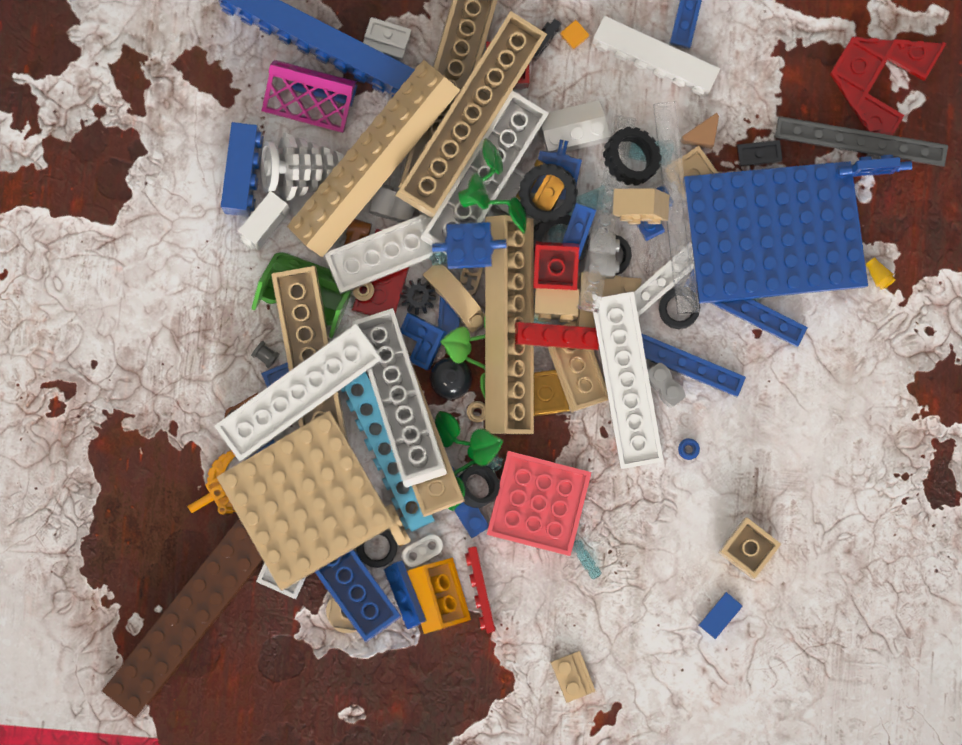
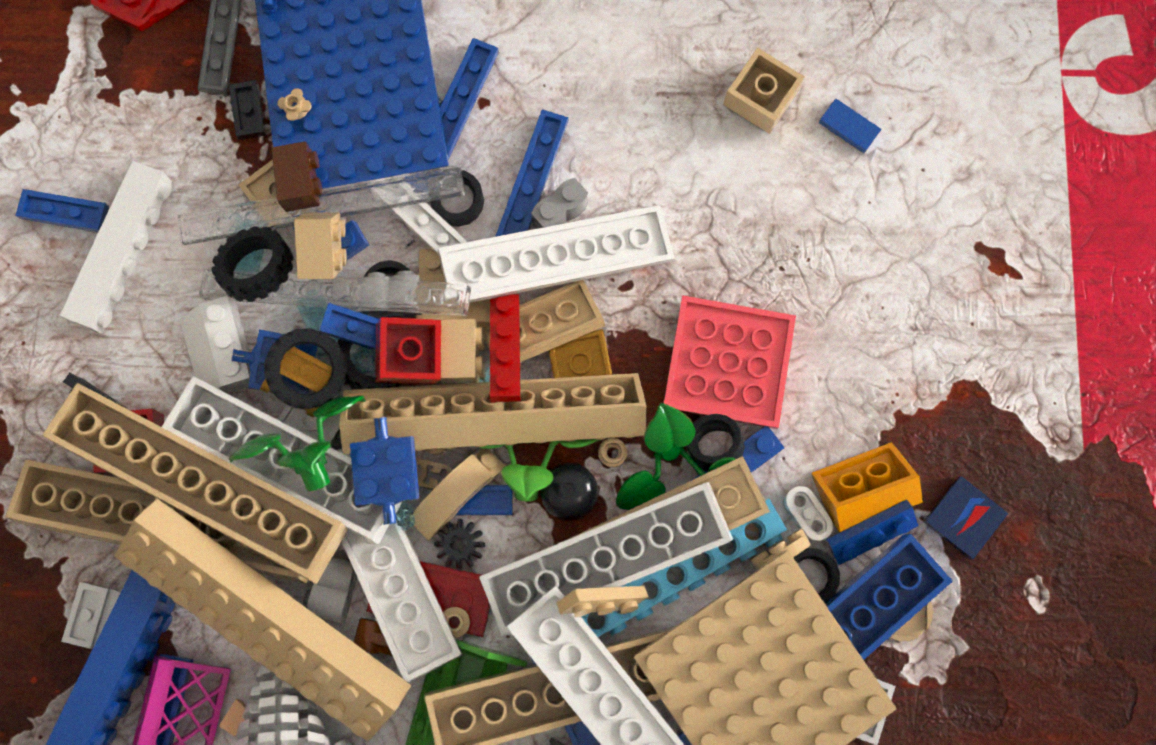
camera: 90 degrees left, 5 degrees down
blue plate [400,313,447,370] -> none
red plate [465,546,495,633] -> none
tan plate [550,651,596,703] -> none
light orange tile [560,20,590,50] -> none
clear light blue axle [572,540,602,580] -> none
blue plate [678,438,700,460] -> none
medium nougat slope [680,113,719,149] -> none
none -> light nougat tile [219,698,246,736]
none -> reddish brown brick [271,141,323,212]
none -> tan plate [277,88,311,121]
none -> tan plate [556,586,648,617]
none -> dark blue tile [923,476,1008,560]

